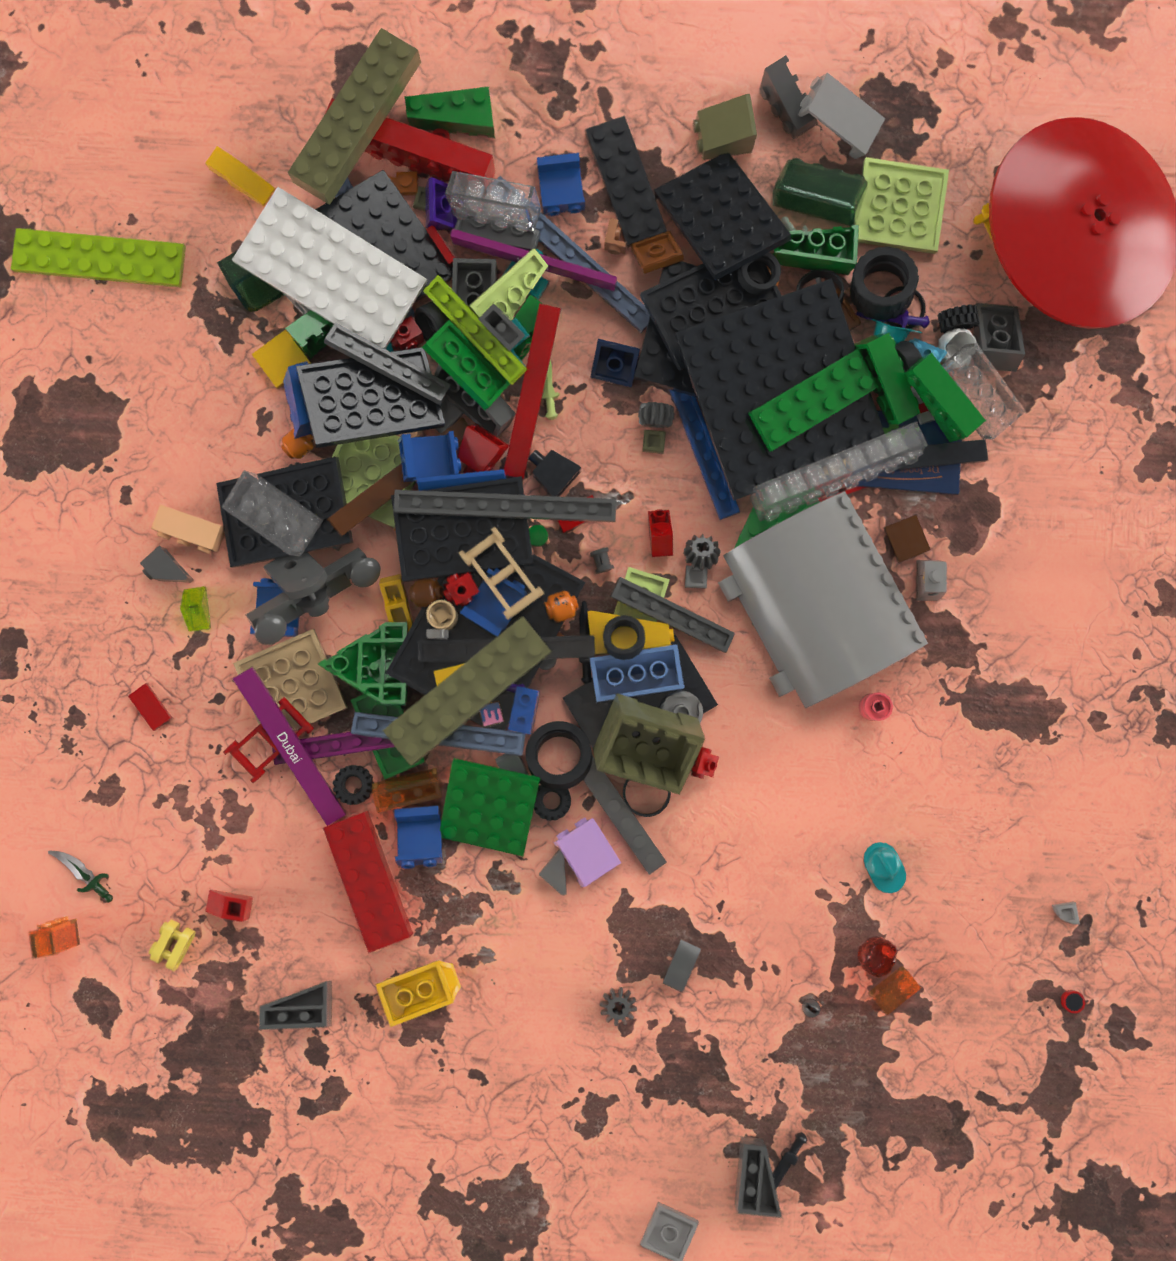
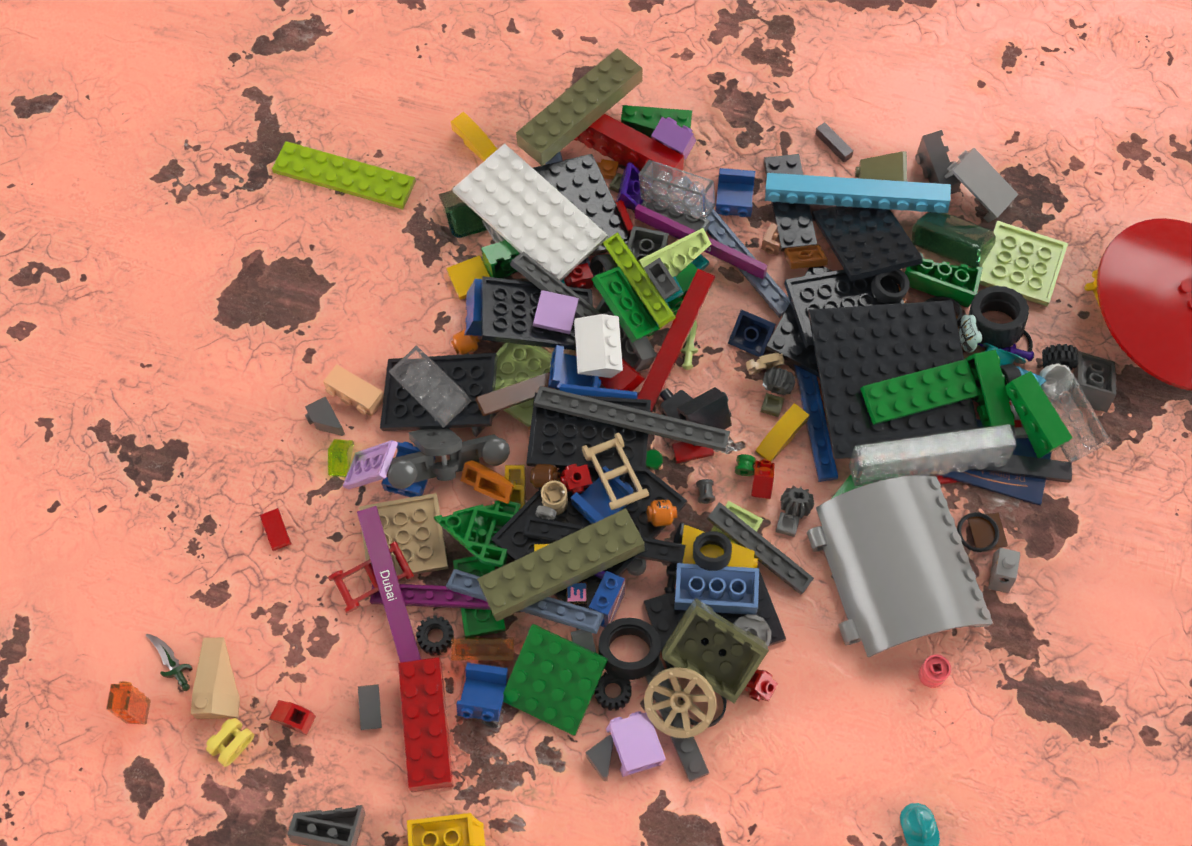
camera: 15 degrees right, 20 degrees down
none -> tan wedge [190,637,240,719]
none -> lavender tile [343,440,398,490]
none -> dark grey slope [358,684,382,730]
none -> orange slope [460,460,514,504]
none -> lavender tile [533,290,579,334]
none -> white slope [574,314,623,378]
none -> tan wheel [644,667,717,738]
none -> medium lavender brick [652,117,696,160]
none -> black brick [677,387,732,446]
none -> green wheel [735,454,756,476]
none -> tan plate [745,353,784,375]
none -> yellow slope [755,403,809,462]
none -> medium azure brick [765,173,951,213]
none -> piece [815,122,854,163]
none -> black tyre [957,512,999,552]
none -> light aqua dish [958,315,982,353]

